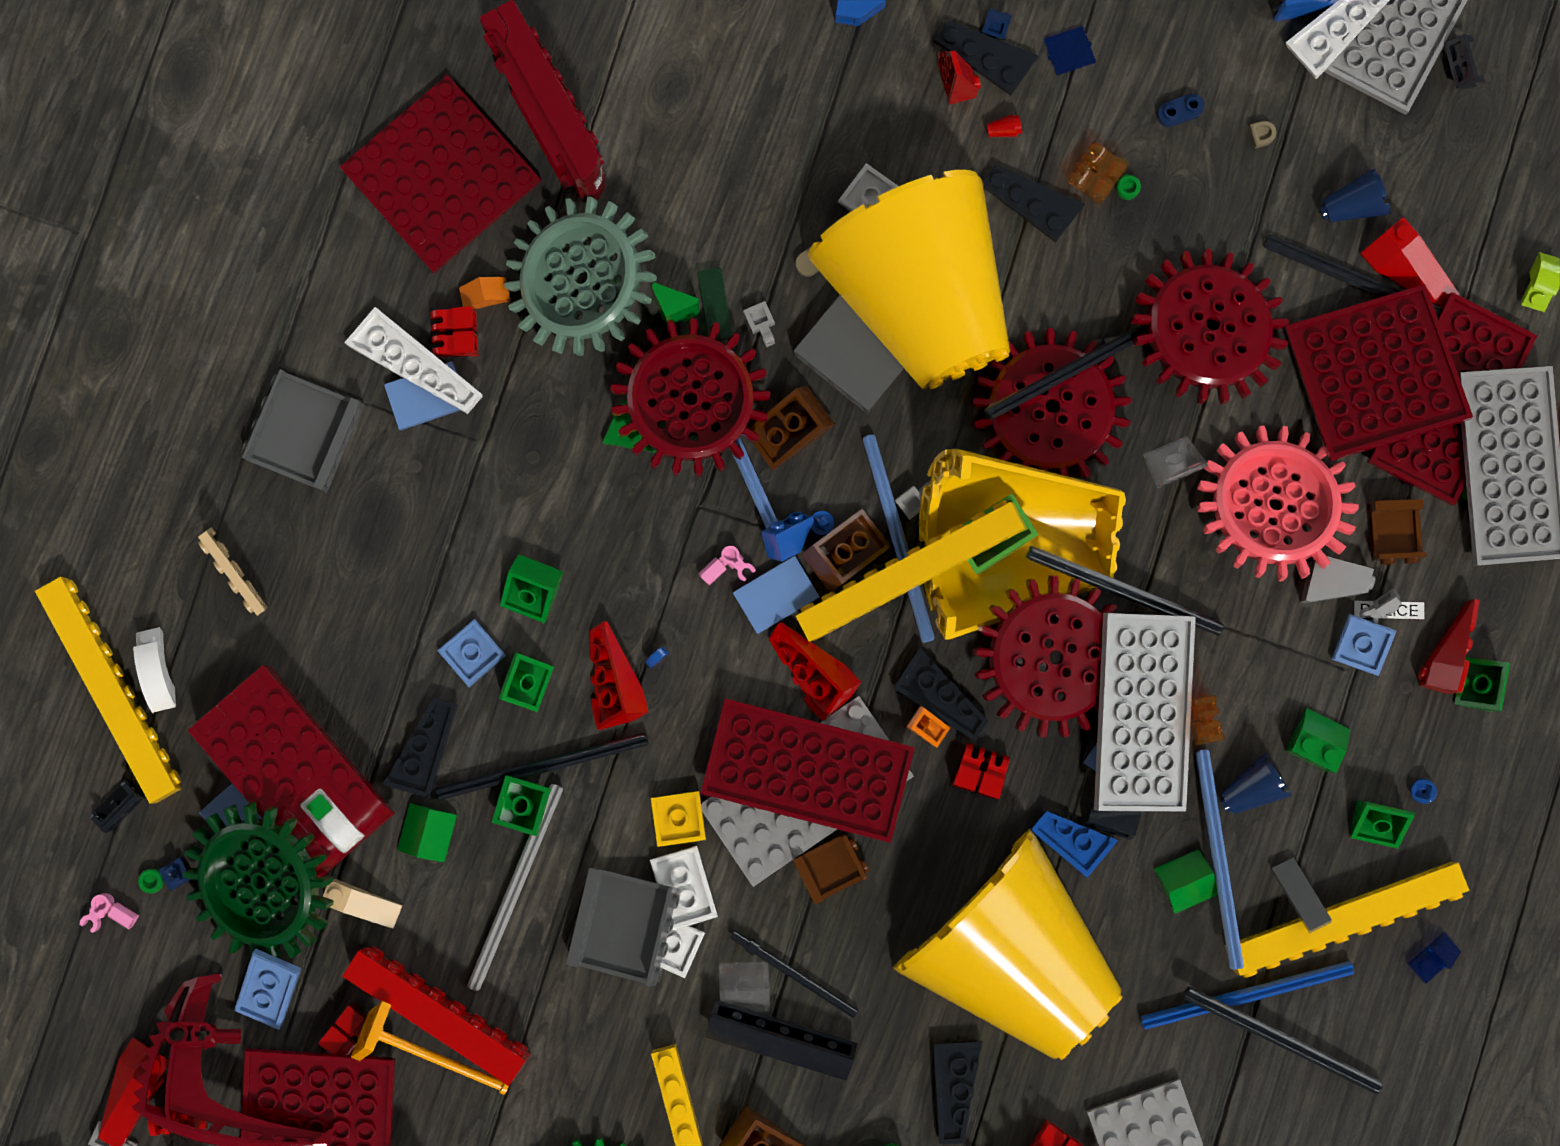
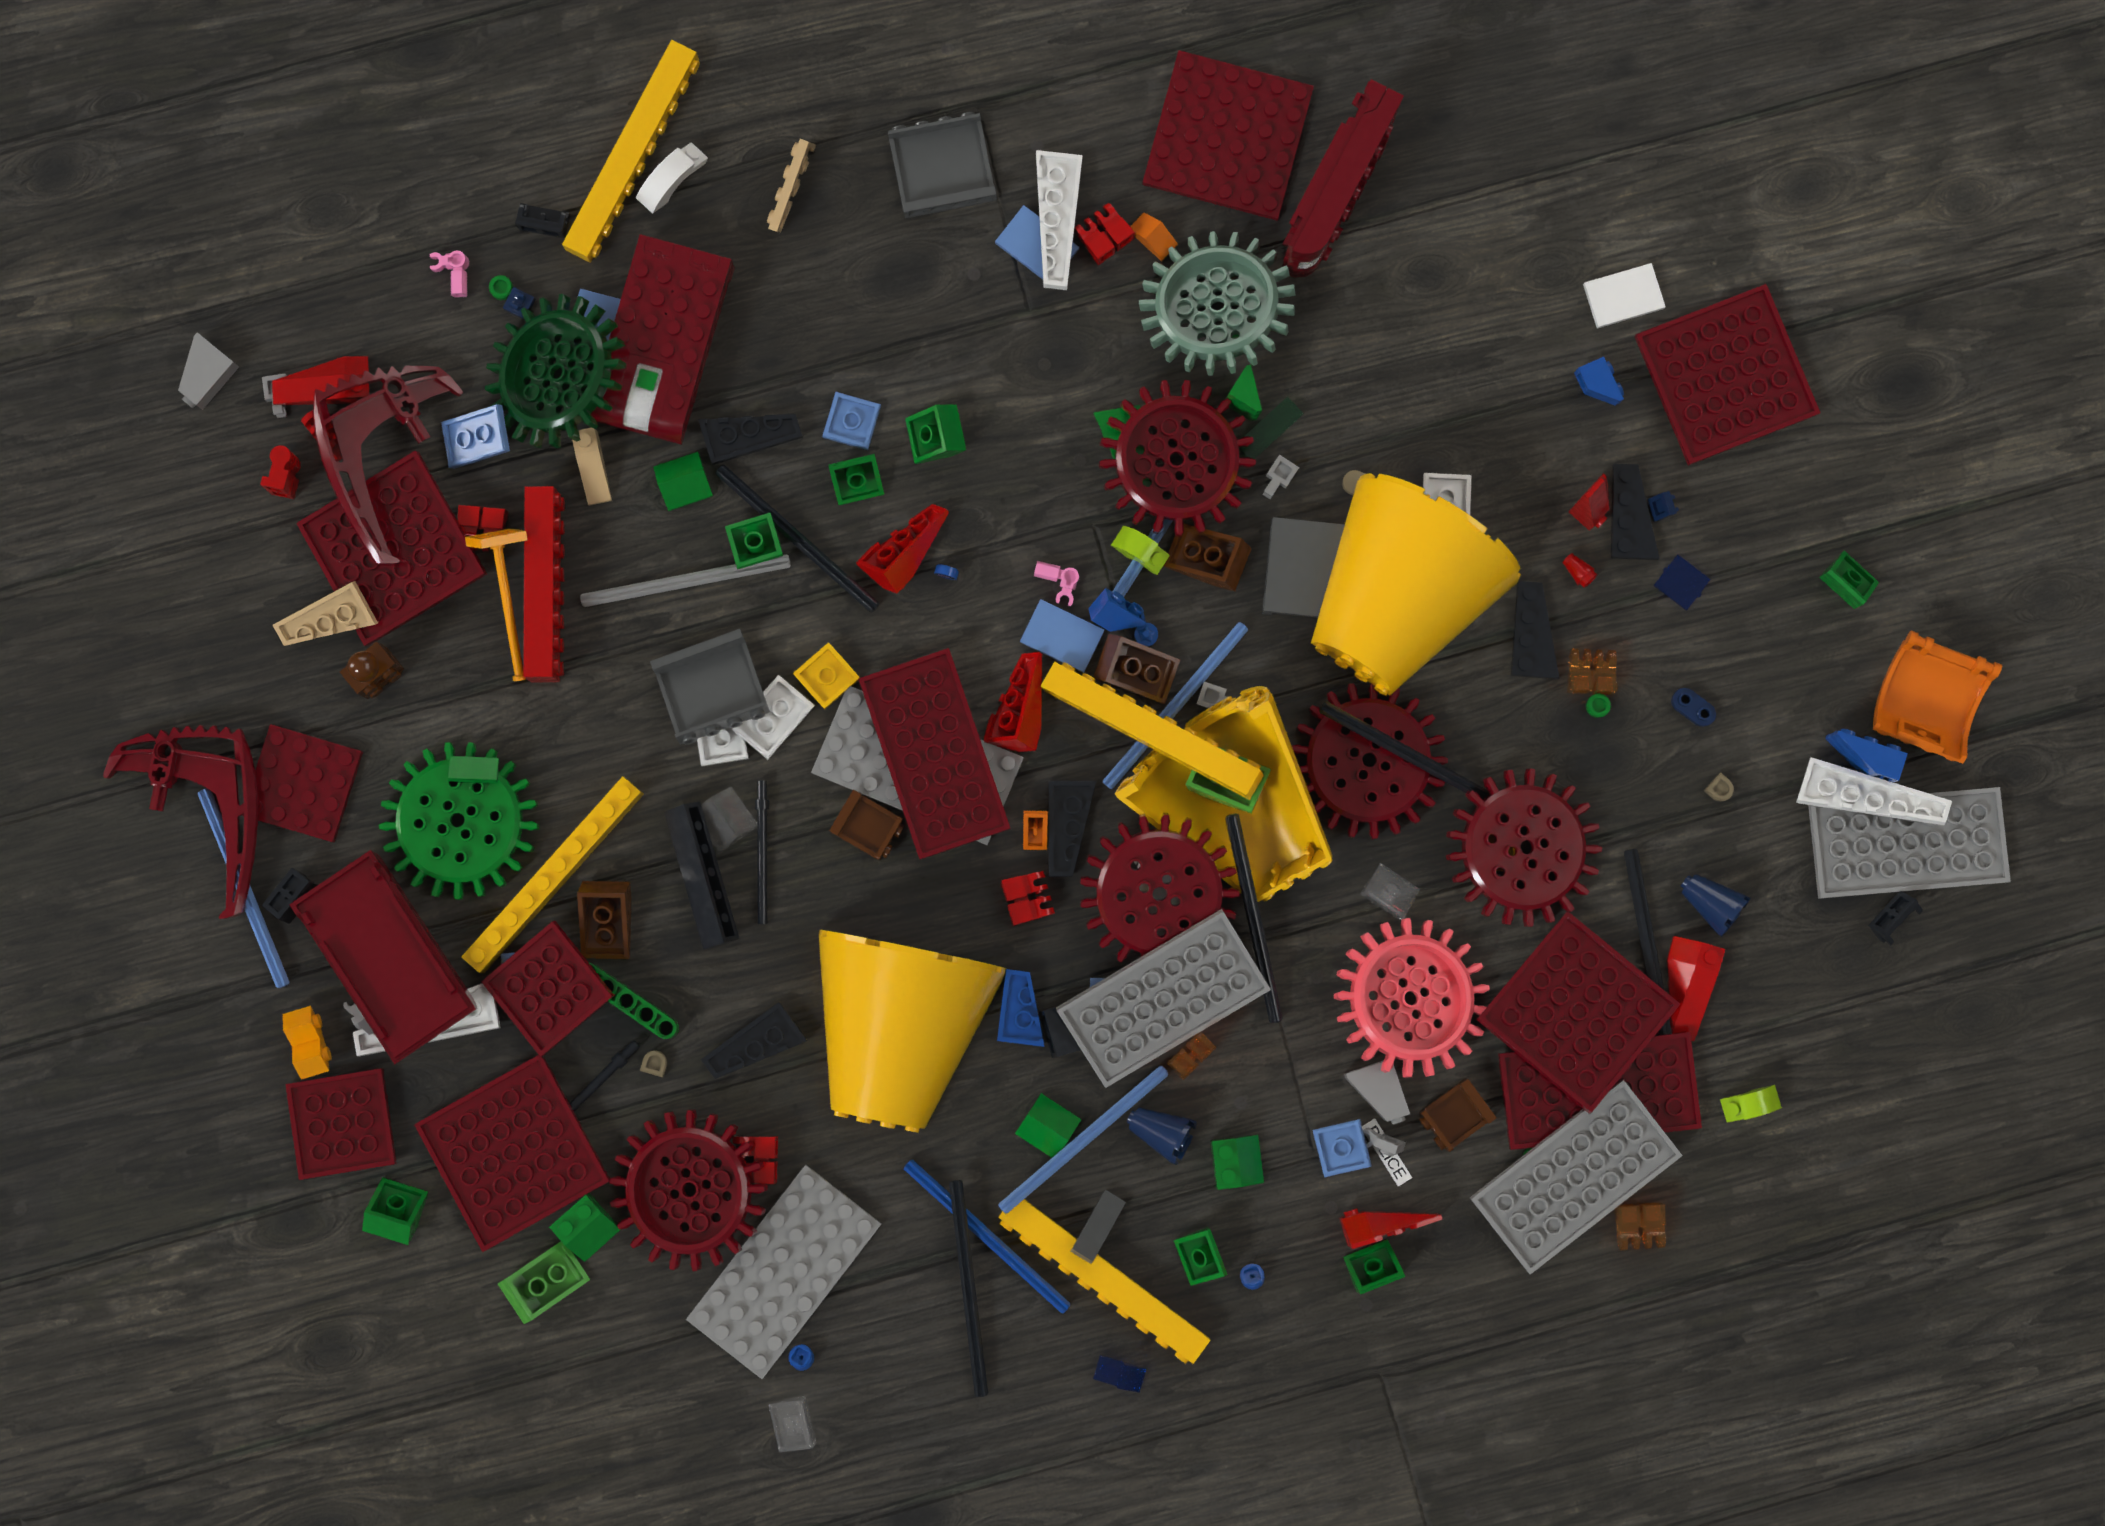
camera: 55 degrees right, 0 degrees up
none -> lime brick [1111,525,1170,575]

